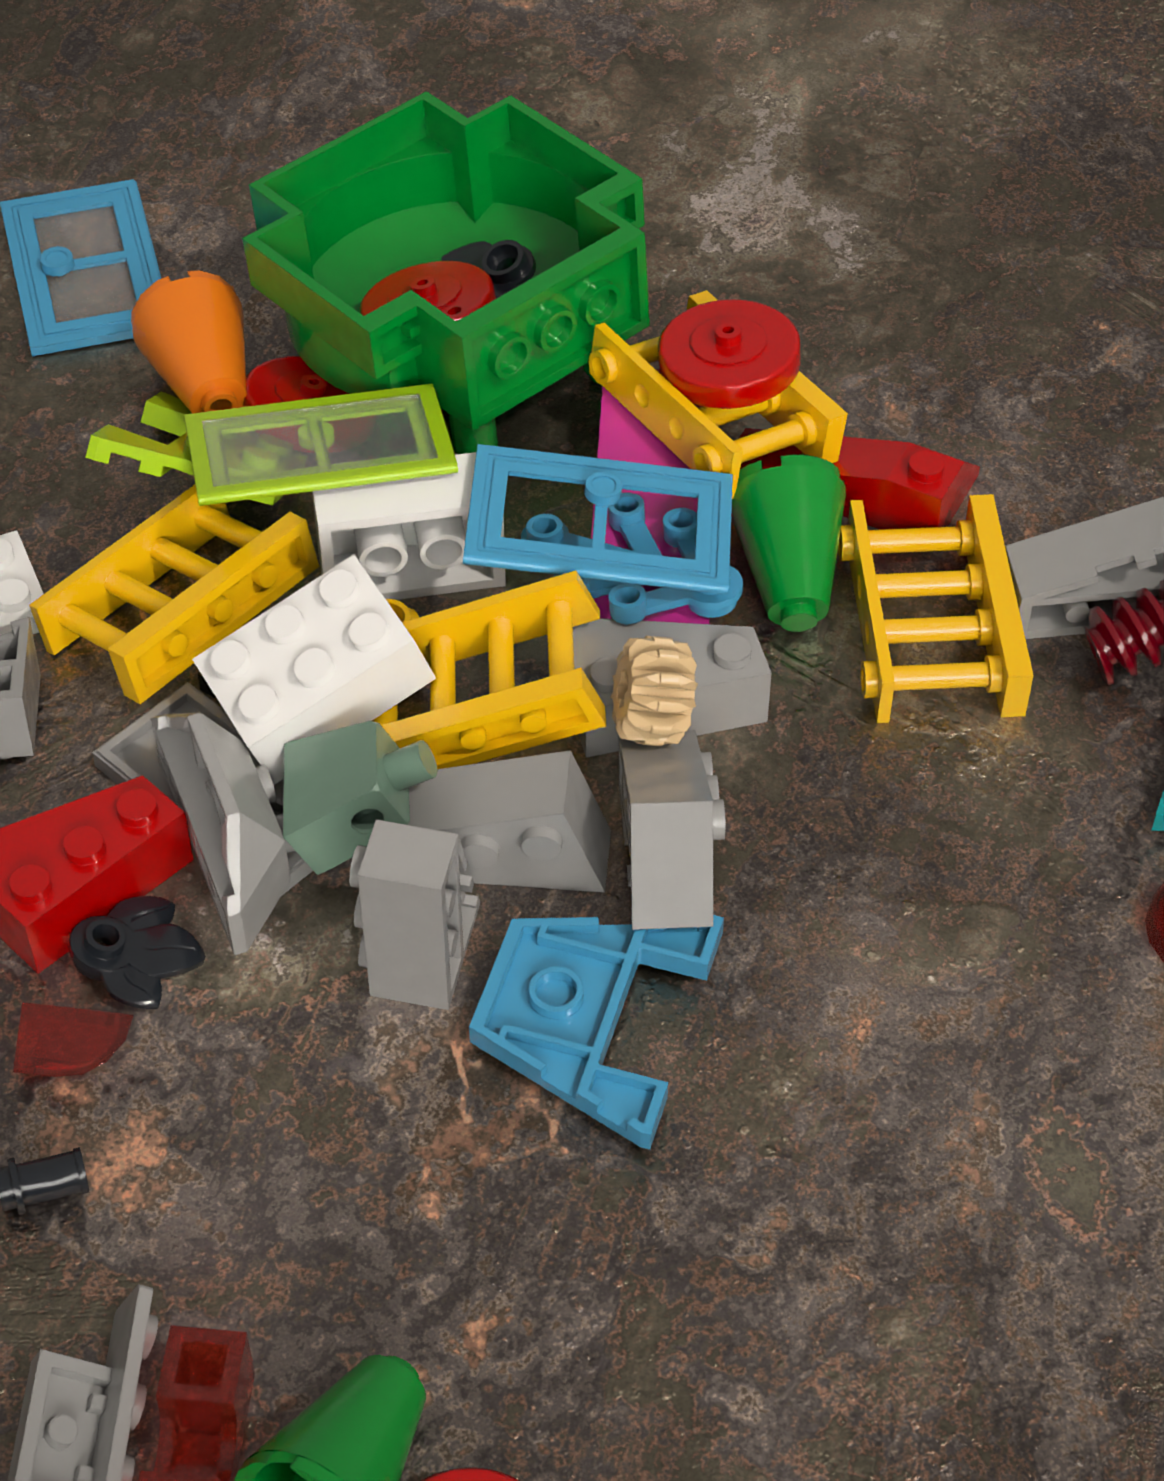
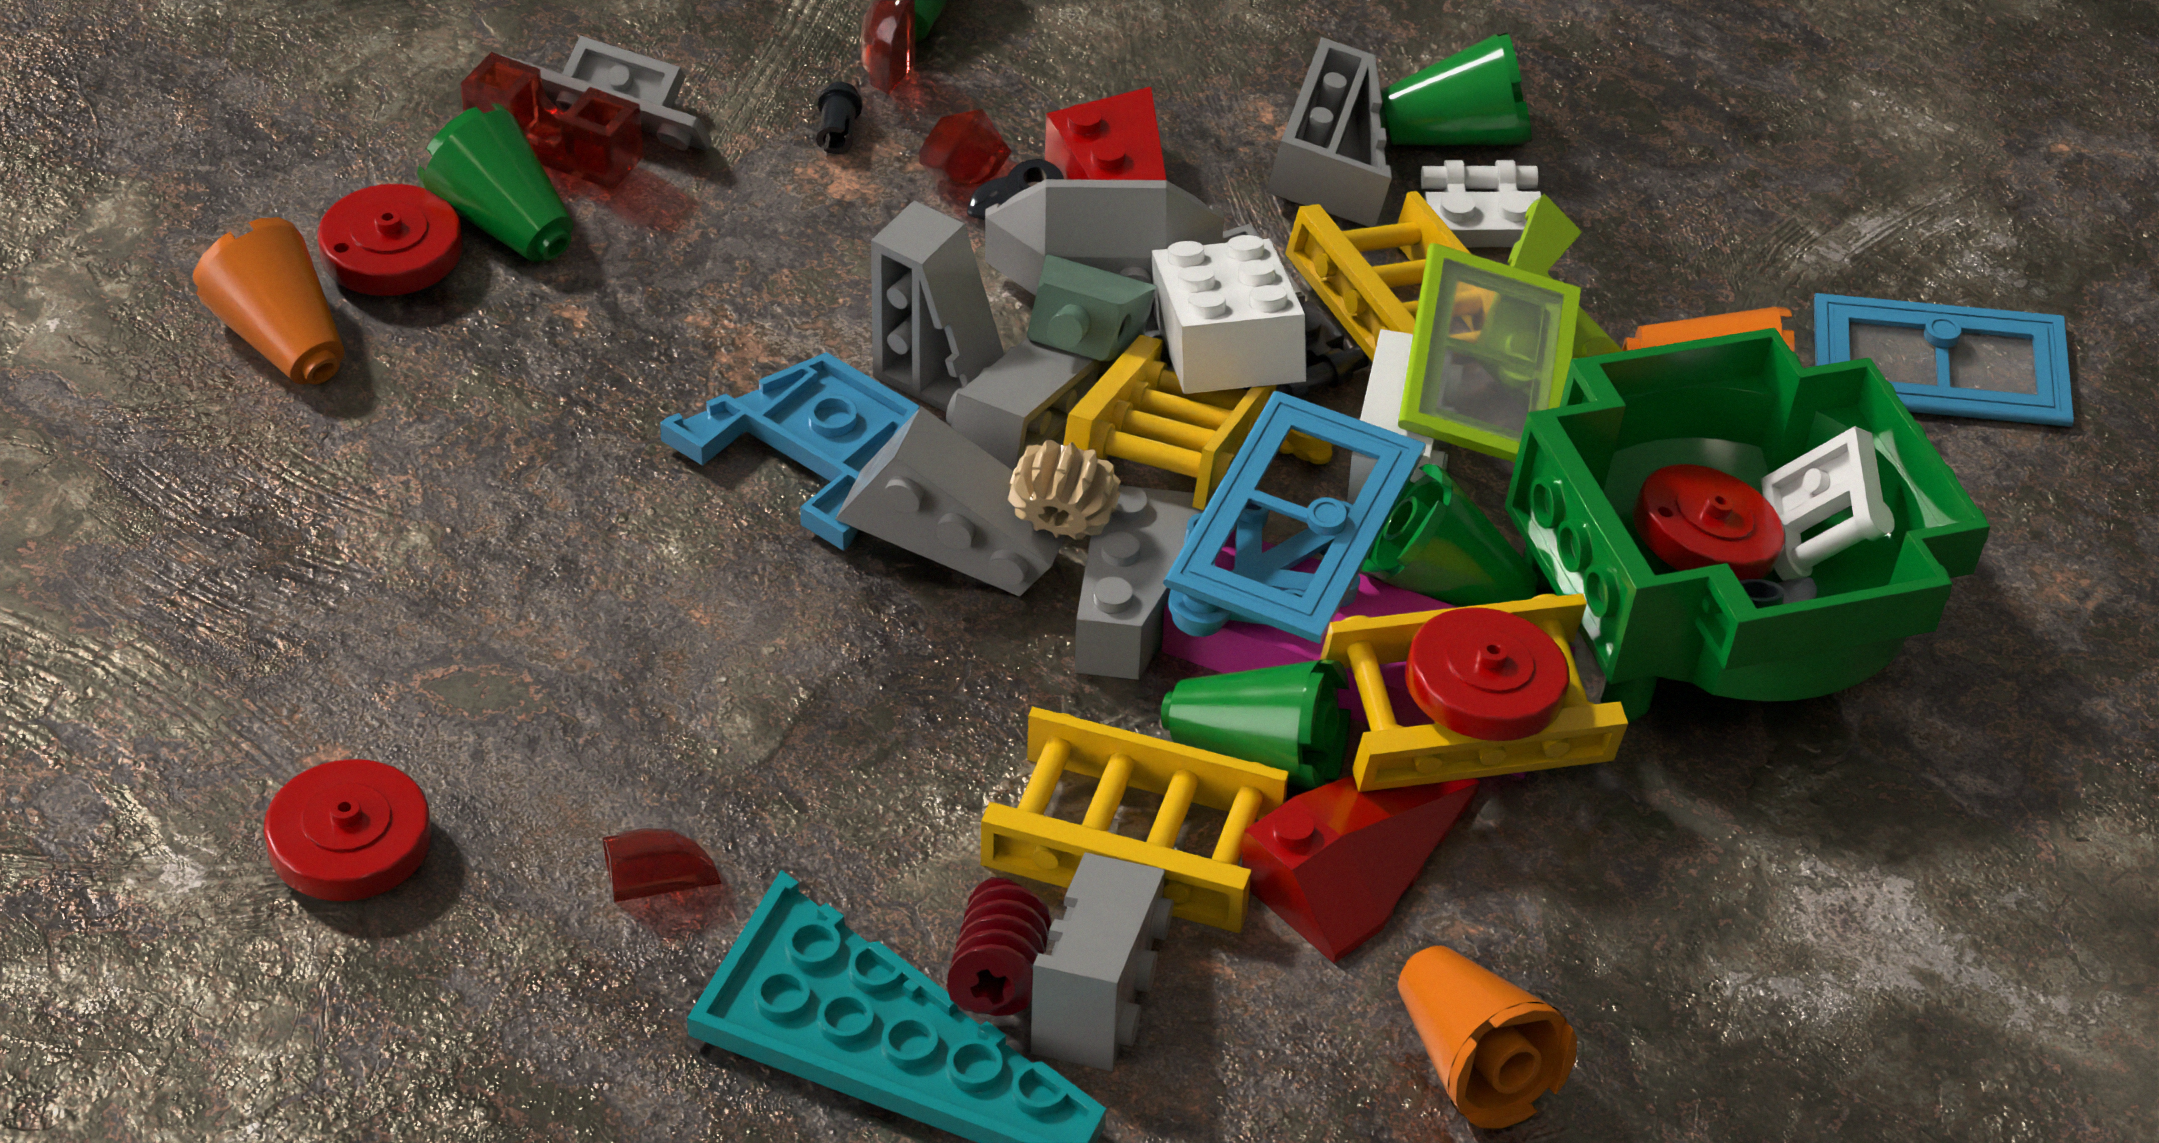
camera: 110 degrees right, 5 degrees down
none -> green cone [1362,464,1539,607]
none -> orange cone [1398,946,1578,1129]
none -> white plate [1761,426,1894,581]

